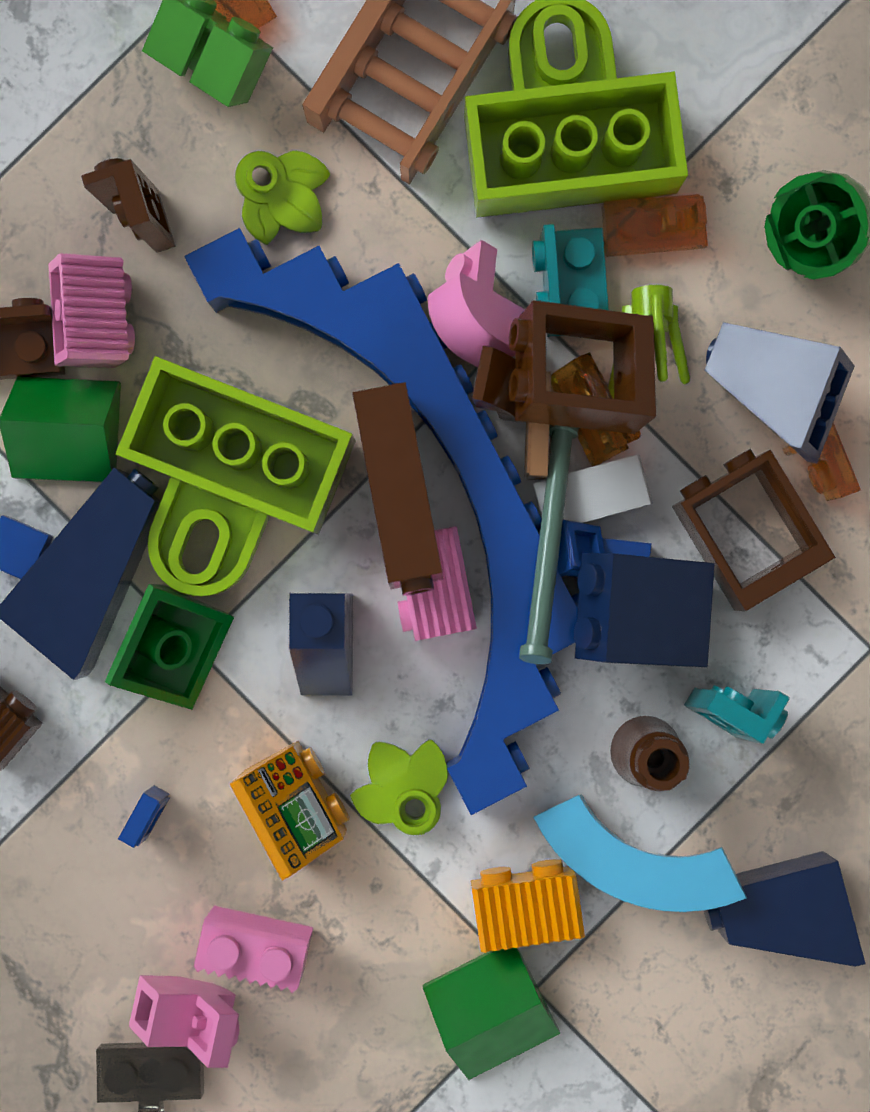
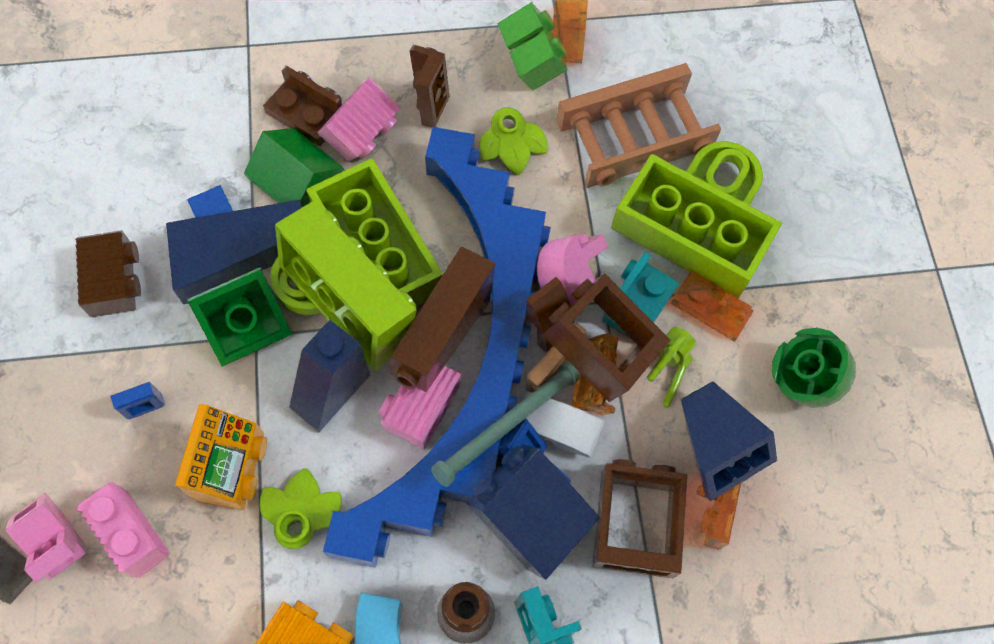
camera: 35 degrees right, 20 degrees down
none -> lime slope [275,201,416,372]

